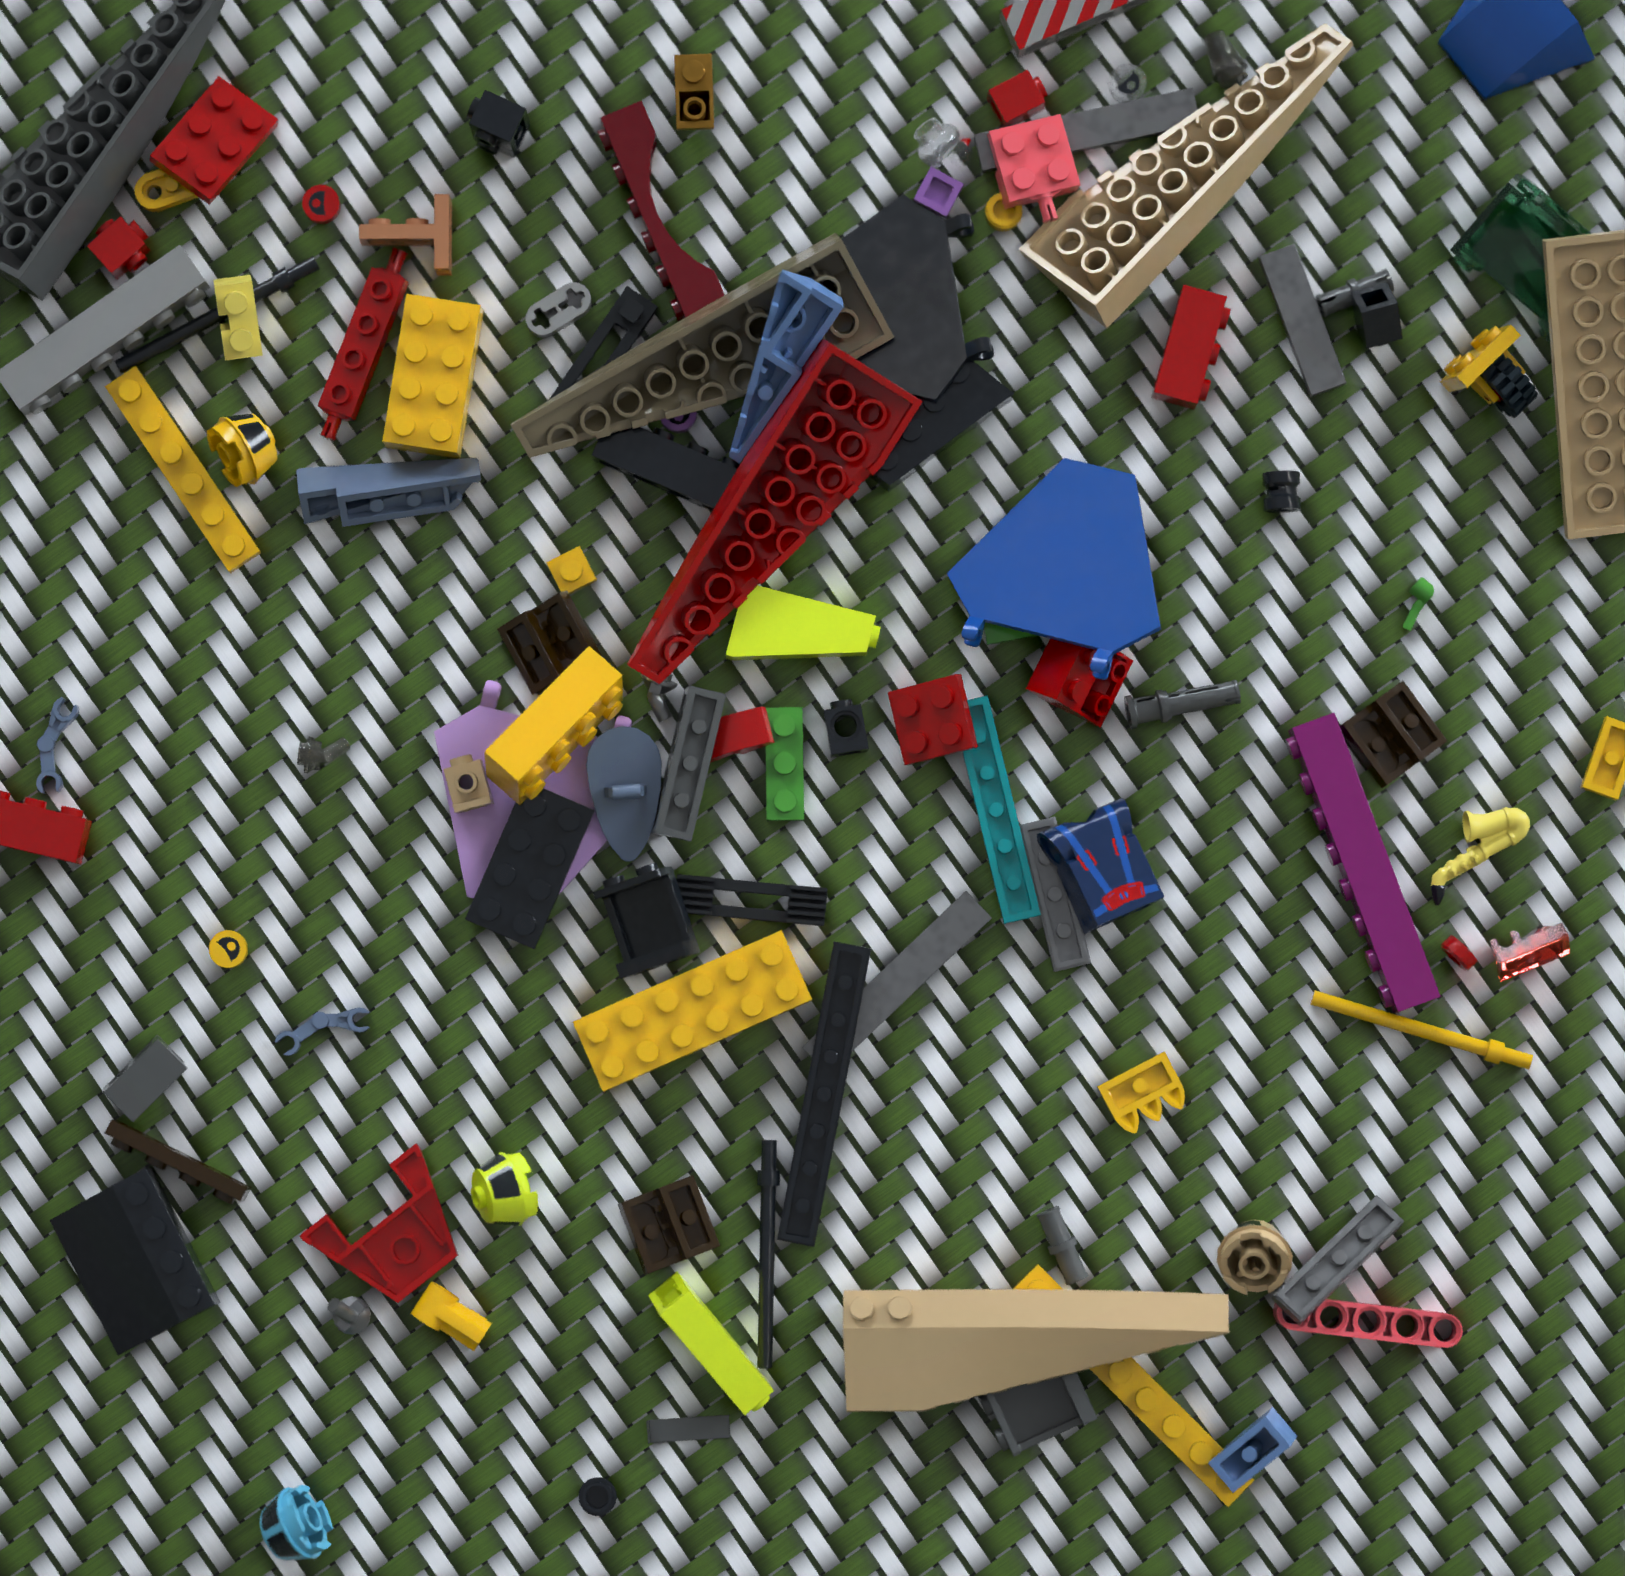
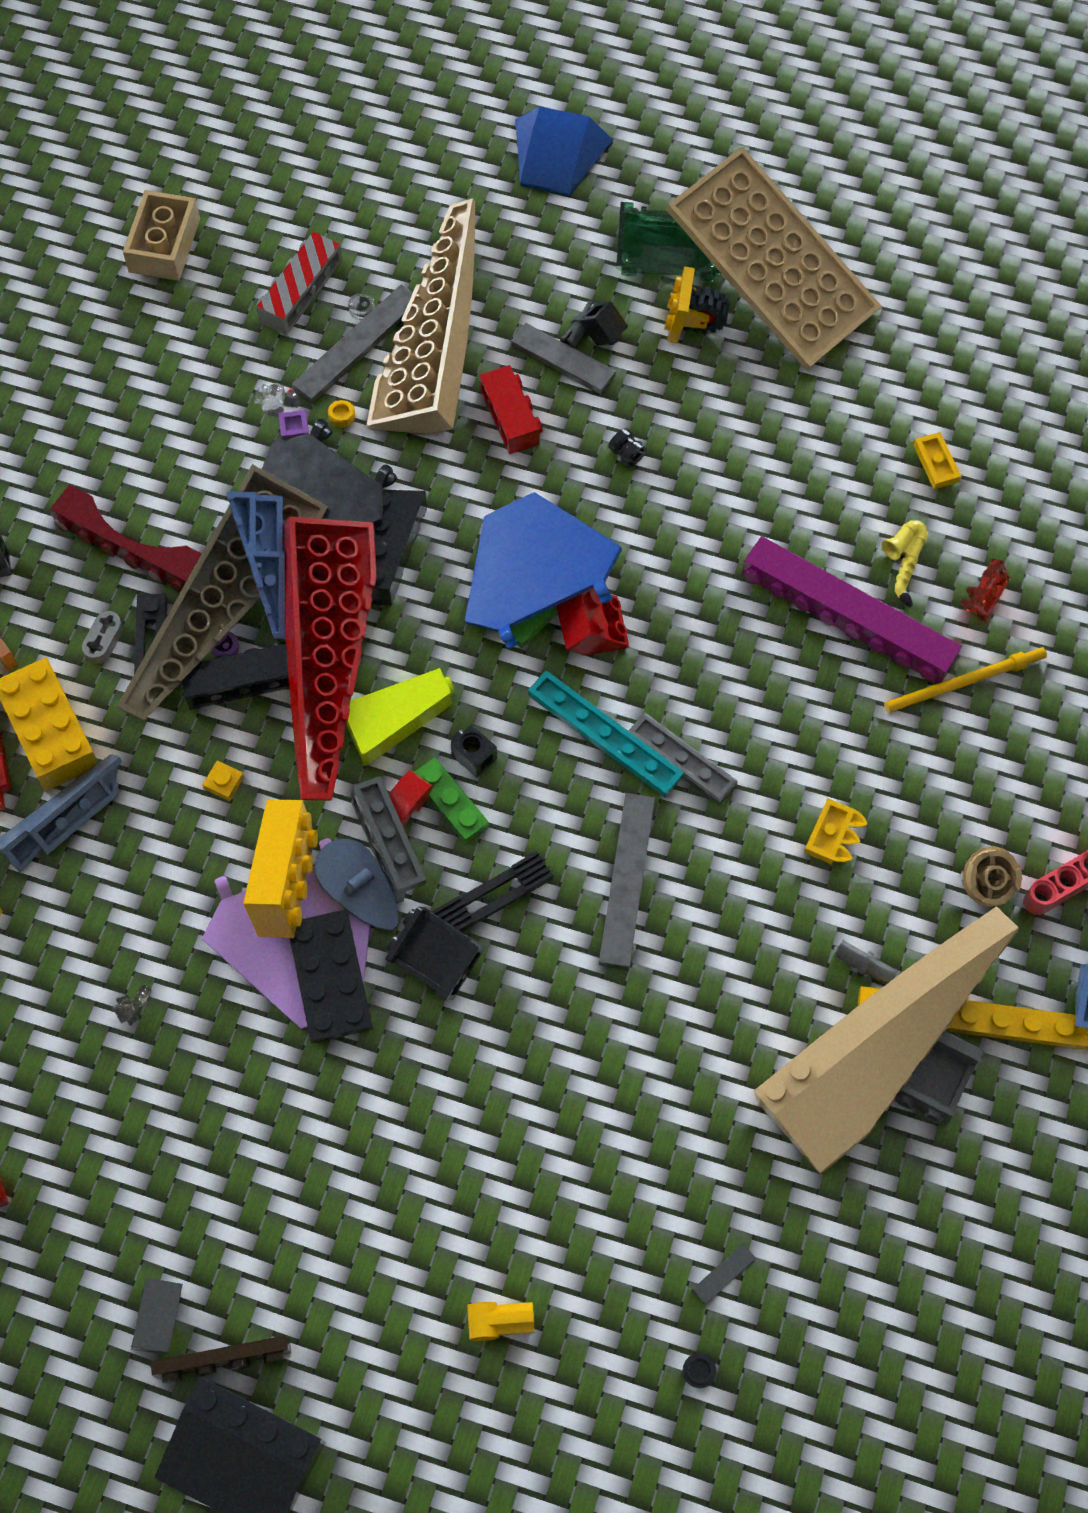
camera: 35 degrees left, 20 degrees down
yellow tile [209,930,248,968] -> none
sand blue piece [275,1007,370,1056] -> none
red wing [300,1143,459,1303] -> none
flat silver plate [328,1296,371,1335] -> none
tan brick [443,754,494,814] -> none
neon yellow cone [471,1152,538,1226] -> none
dark brown slope [497,590,602,695] -> none
yellow brick [573,930,812,1092] -> none
dark brown slope [618,1175,720,1275] -> none
flat silver plate [641,674,677,722] -> none
neon yellow slope [648,1271,774,1415] -> none
pearl gold slope [674,54,714,130] -> none
black bar [757,1140,780,1369] -> none
black tile [777,941,871,1247] -> none
red plate [888,674,978,765] -> none
red brick [987,69,1048,128] -> none
coral plate [987,114,1081,223] -> none
dark blue piece [1036,798,1165,934] -> none
dark grey pin [1124,680,1241,729] -> none
clear smoke cone [1203,30,1248,89] -> none
flat silver tile [1272,1195,1404,1325] -> none
dark brown slope [1340,681,1447,788] -> none
bright green hand [1402,577,1434,631] -> none
red tile [1441,935,1478,971] -> none

